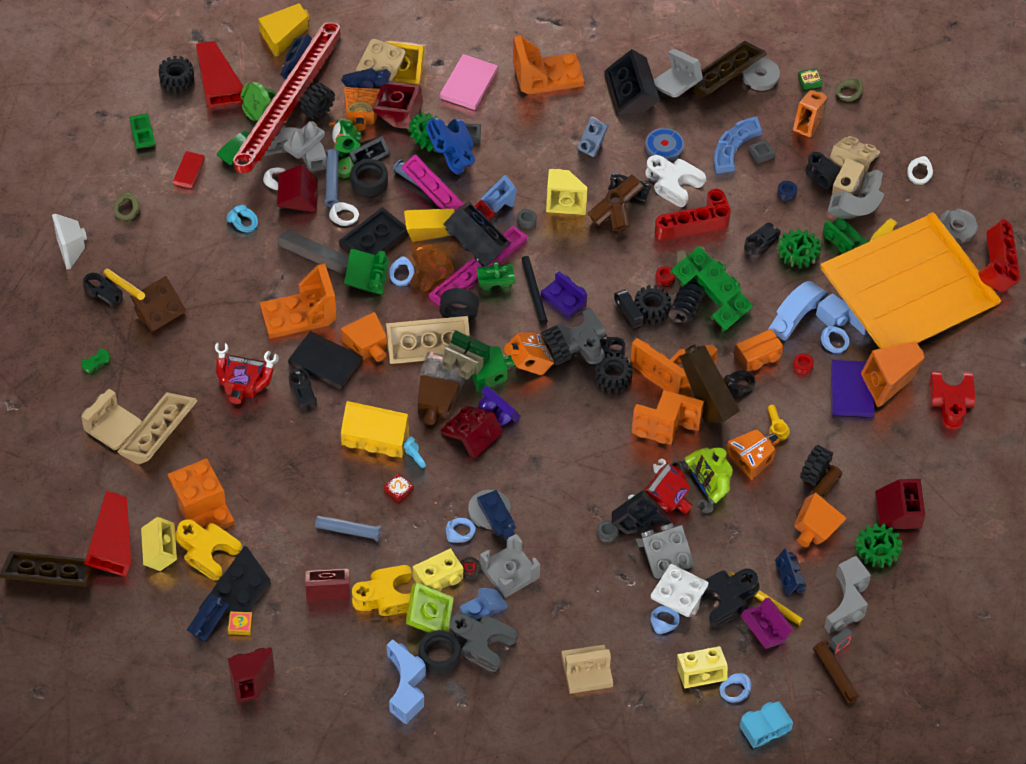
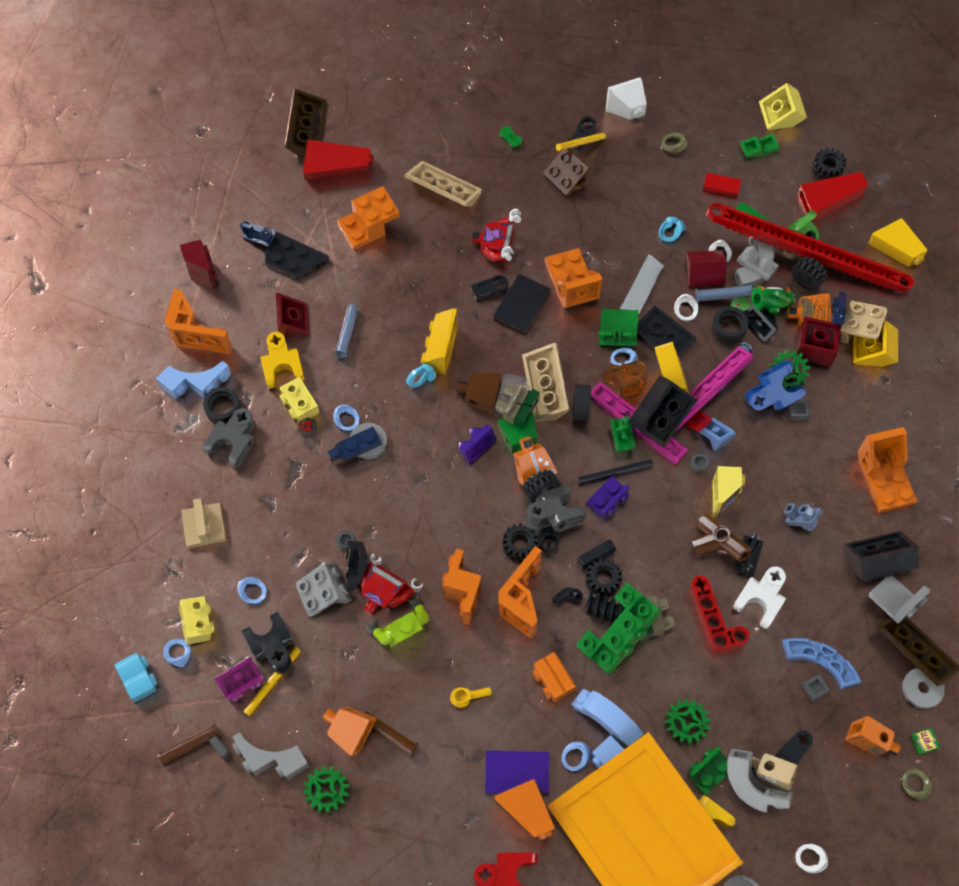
camera: 90 degrees right, 10 degrees up
tan bracket [81,389,142,450] -> none
light yellow brick [141,517,177,571] -> none
yellow piece [175,519,242,581] -> none
yellow tile [228,612,252,635] -> none
dark blue hinge [280,34,312,79] -> none
orange torso [341,312,387,362] -> none
tile [384,473,414,502] -> none
lime tile [406,582,454,633] -> none
bright pink tile [440,54,498,110] -> none
dark red bracket [441,406,503,458] -> none
medium blue slope [460,588,508,622] -> none
light grey panel [480,534,541,599] -> none
tile [645,128,684,162] -> none
white bracket [651,564,709,617] -> none
red tile [655,266,676,286] -> none
dark brown slope [680,344,740,423] -> none
black piece [723,371,756,398] -> none
orange torso [726,429,779,480] -> none
black piece [744,222,781,255] -> none
dark blue hinge [775,548,806,596] -> none
dark blue tile [777,181,798,201] -> none
red tile [793,353,814,374] -> none
black tyre [800,445,833,486] -> none
tan bracket [829,136,880,174] -> none
dark red slope [875,479,925,529] -> none
none -> orange bracket [164,289,232,355]
none -> black arm [552,587,583,606]
none -> light yellow slope [759,83,807,130]

